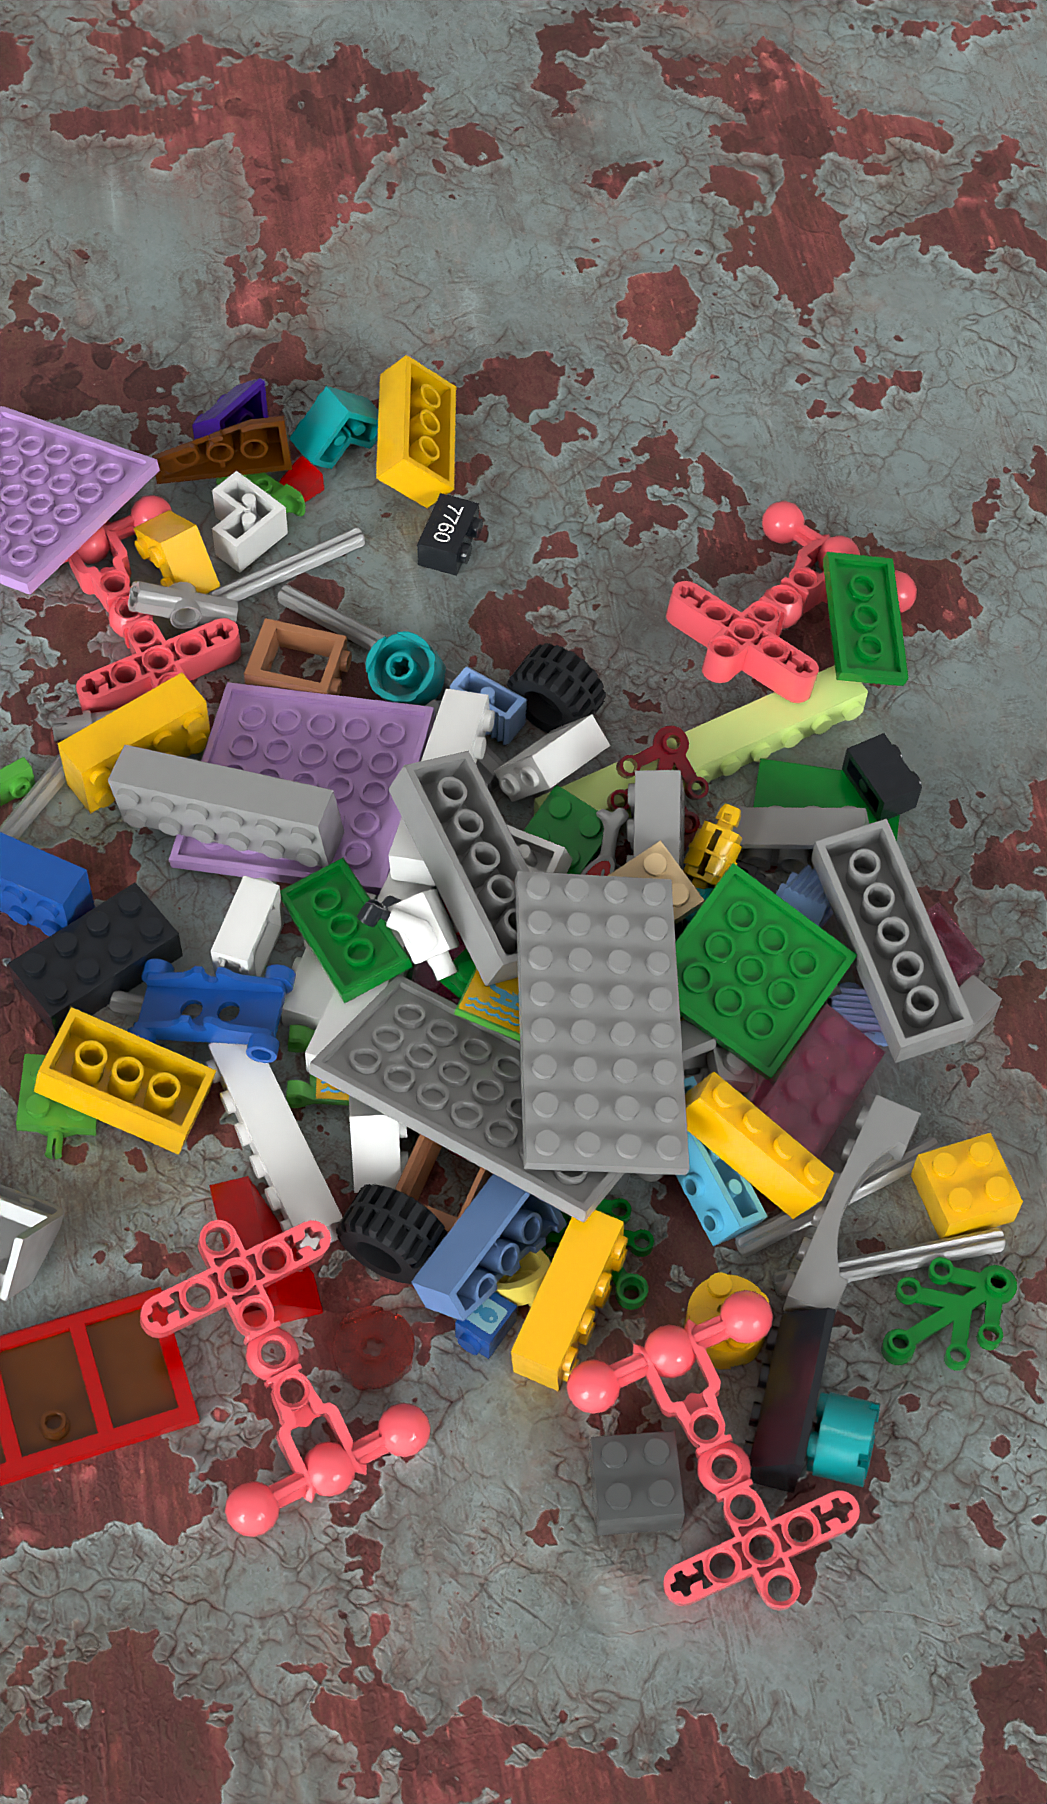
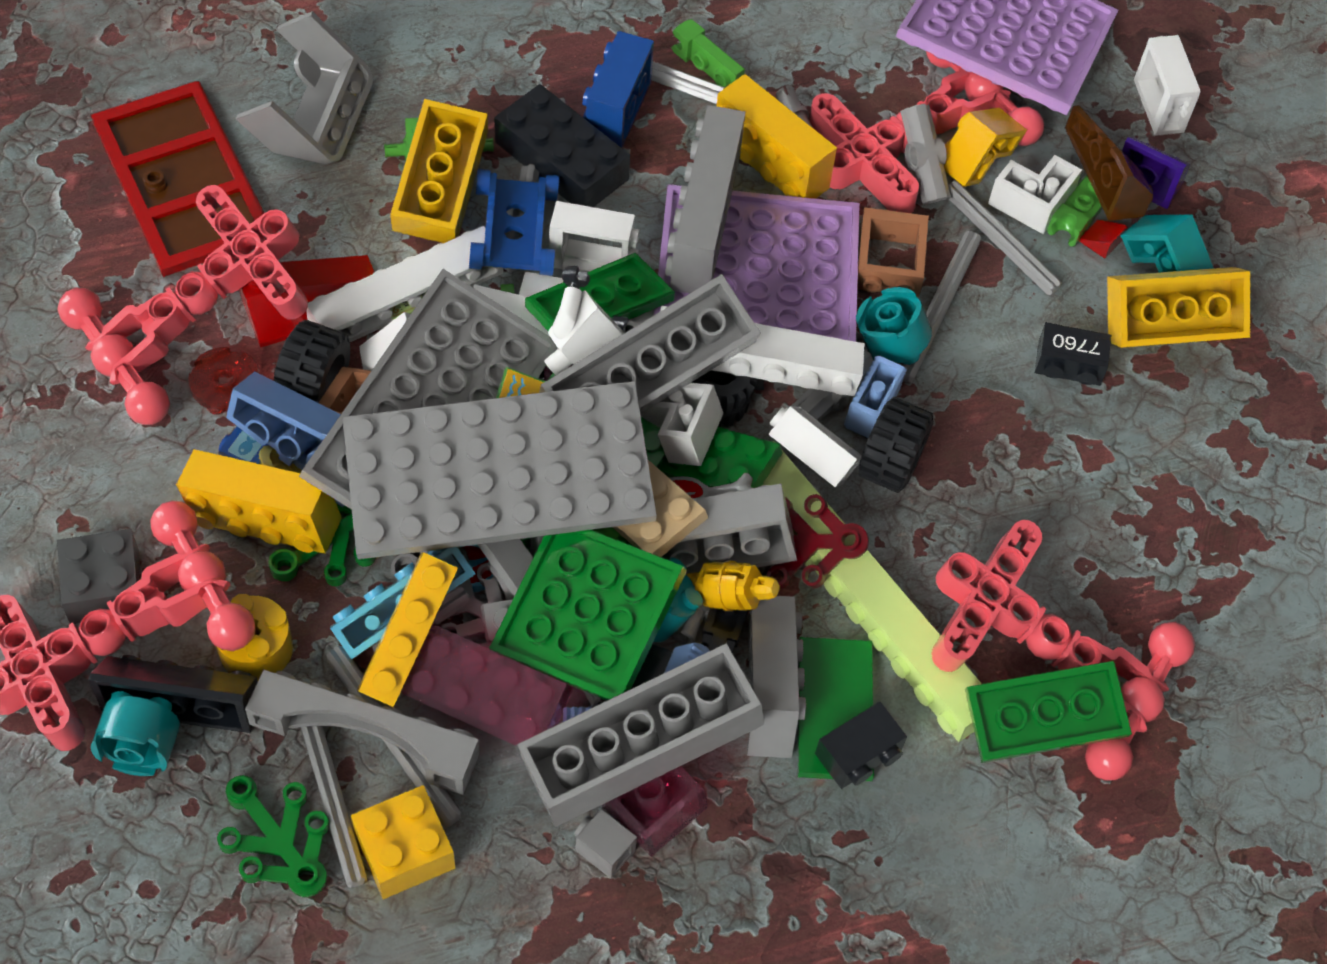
camera: 80 degrees right, 0 degrees up
none -> white window [1134,35,1201,136]

